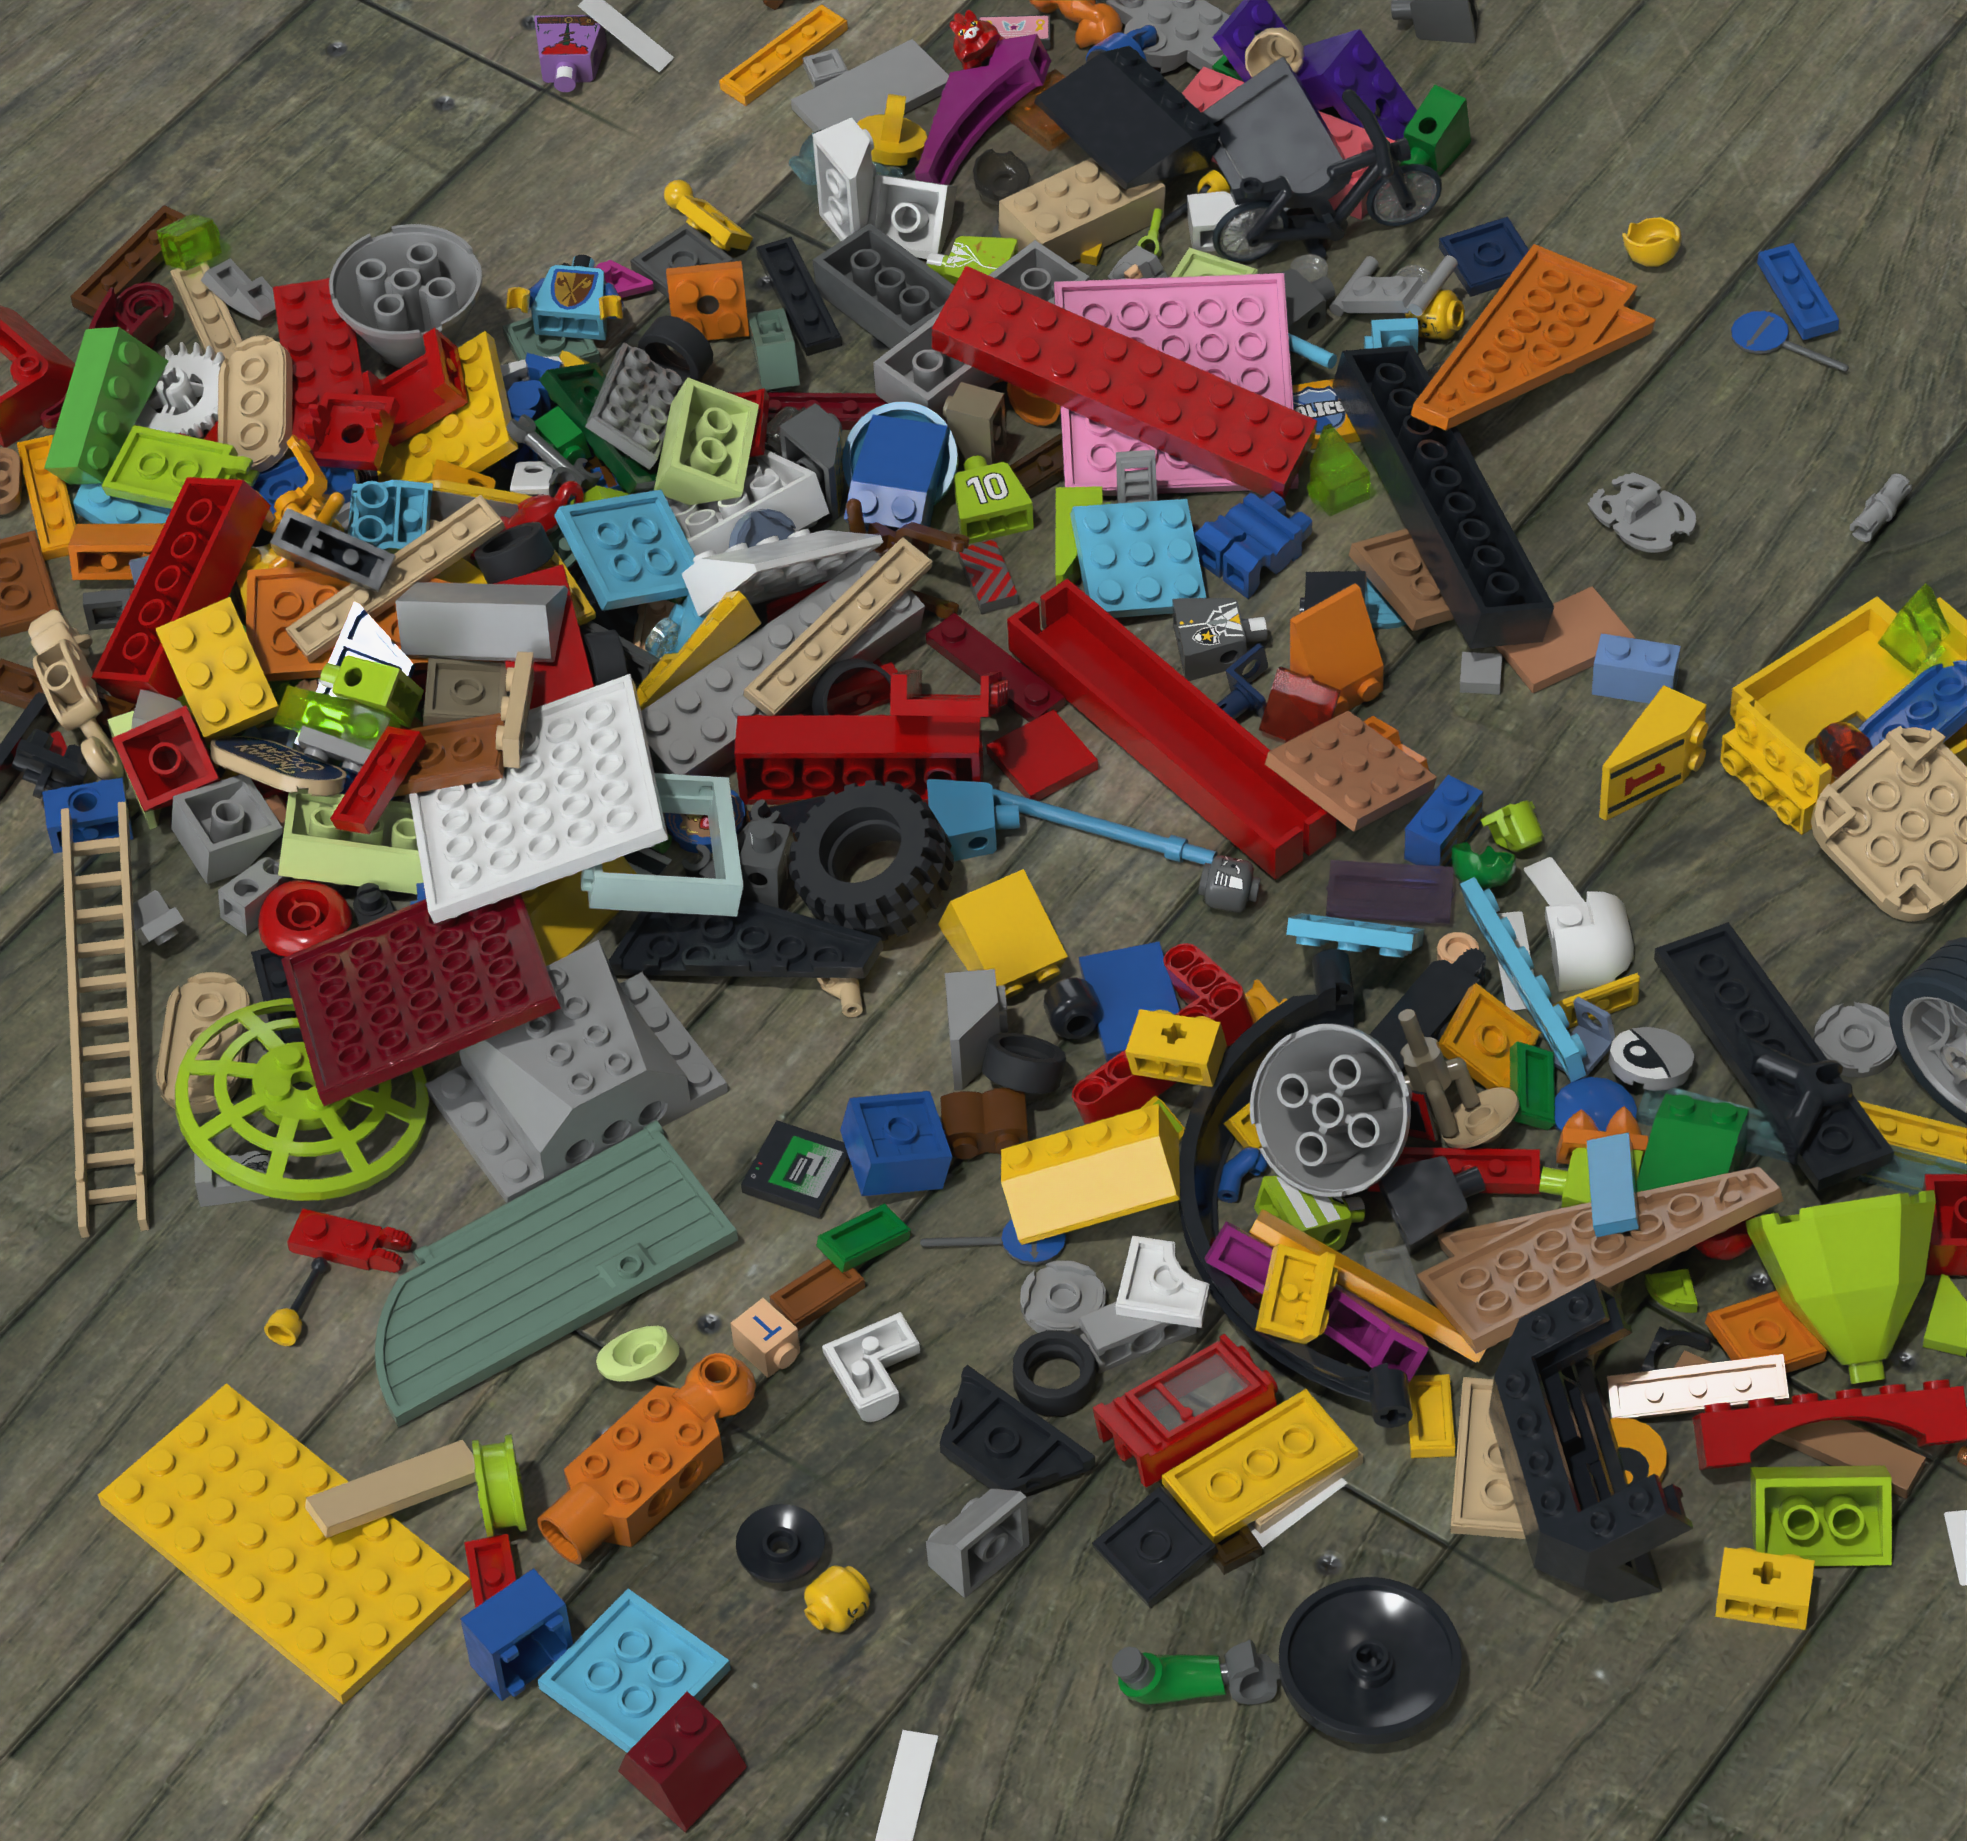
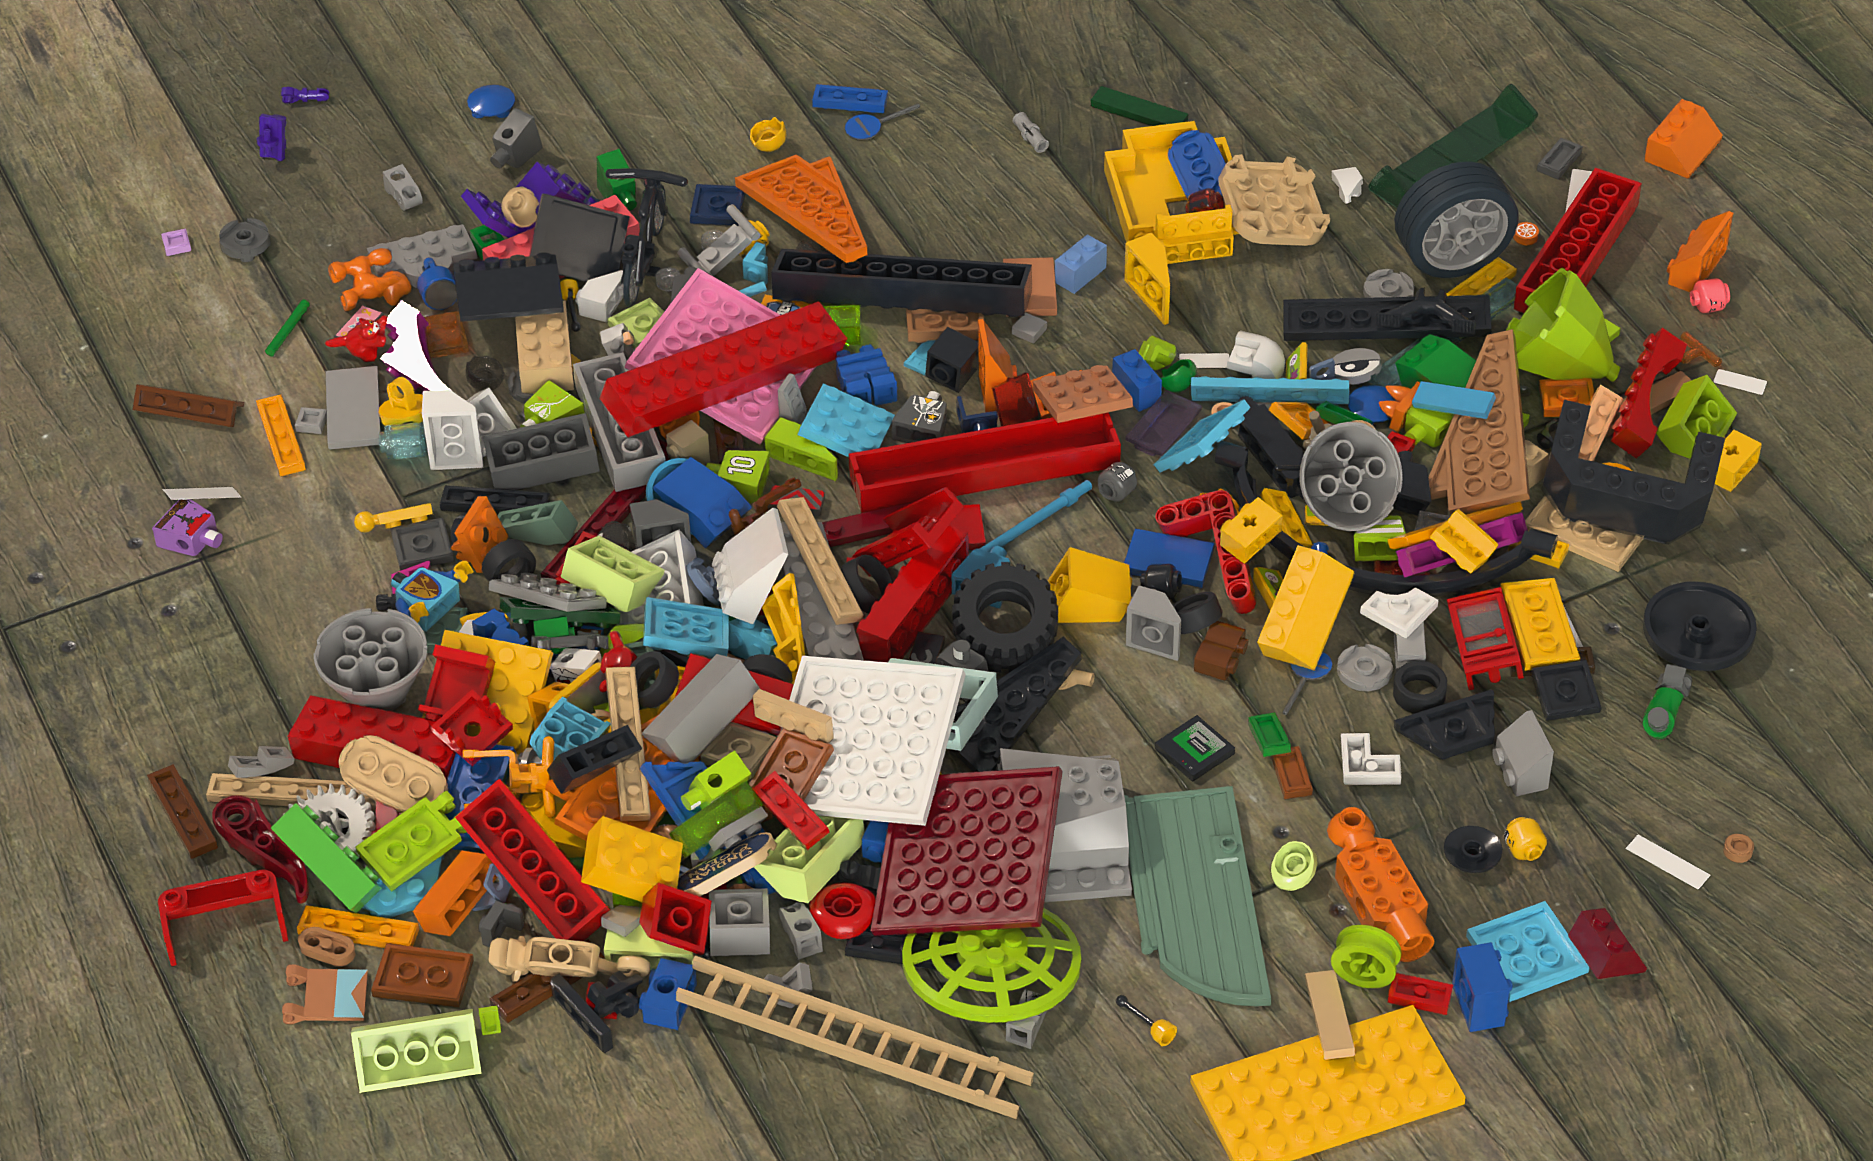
camera: 65 degrees left, 5 degrees down
clear neon green brick [156,214,222,271] -> none
tan tile [156,972,251,1114] -> none
red hinge [287,1208,413,1273] -> none
clear light blue tile [645,617,681,659] -> none
light nougat brick [730,1298,800,1378] -> none
blue container [840,1091,952,1196] -> none
lime hand [1137,208,1163,257] -> none
light grey shield [1587,472,1696,553] -> none
clear neon green slope [1878,583,1950,675] -> none

